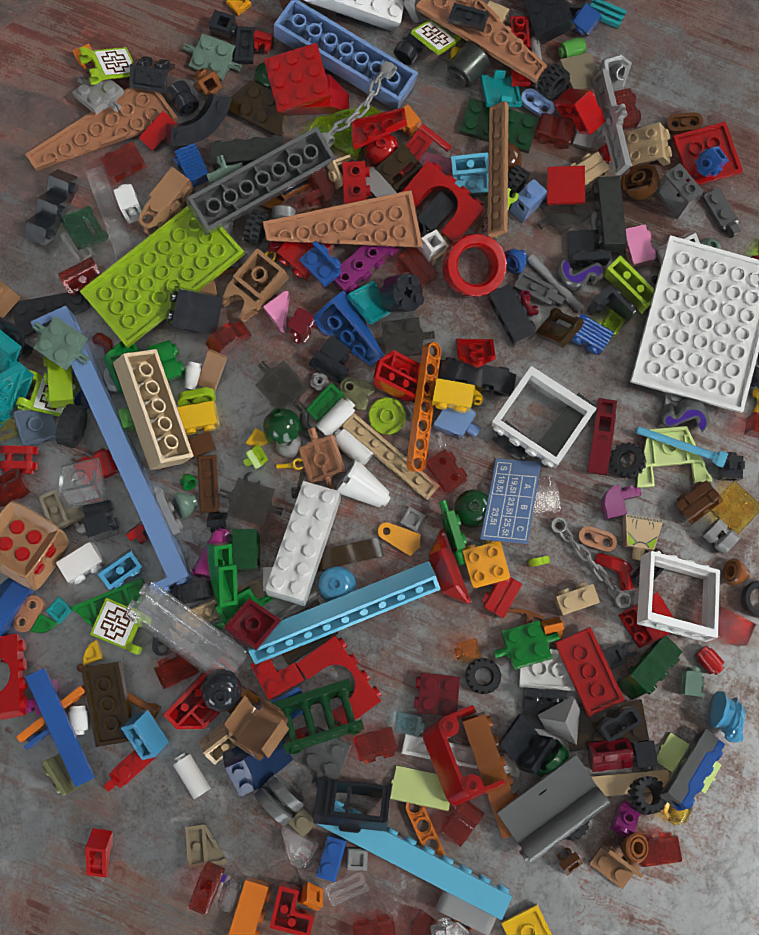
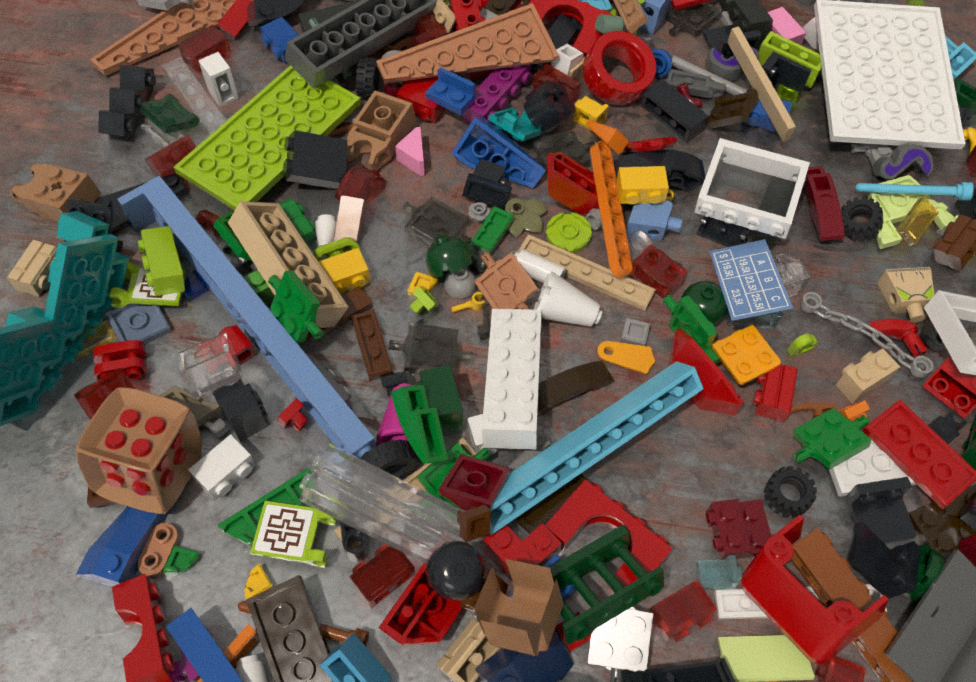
camera: 15 degrees left, 20 degrees down
sand green plate [32,316,90,370] -> none
teal tile [45,596,73,624] -> none
black tyre [55,404,88,448] -> none
dark azure brick [98,549,142,590] -> none
medium nougat brick [139,167,195,236] -> none
sand green brick [173,493,198,519] -> none
green hinge [180,474,197,491] -> none
dark red brick [287,307,316,344] -> none
white brick [316,398,355,436] -> none
dark azure cylinder [318,566,356,602] -> none
clear orange brick [454,638,482,663] -> none
light grey slope [538,696,580,745] -> none
nougat plate [578,526,617,552] -> none
magenta brick [601,484,642,520] -> none
none -> green plate [268,270,324,343]
none -> reddish brown tile [457,504,491,542]
none -> yellow brick [573,96,609,132]
none -> orange slope [586,120,629,155]
none -> sand green brick [594,14,624,34]
none -> tan tile [727,26,796,142]
none -> clear yellow tile [896,197,939,246]

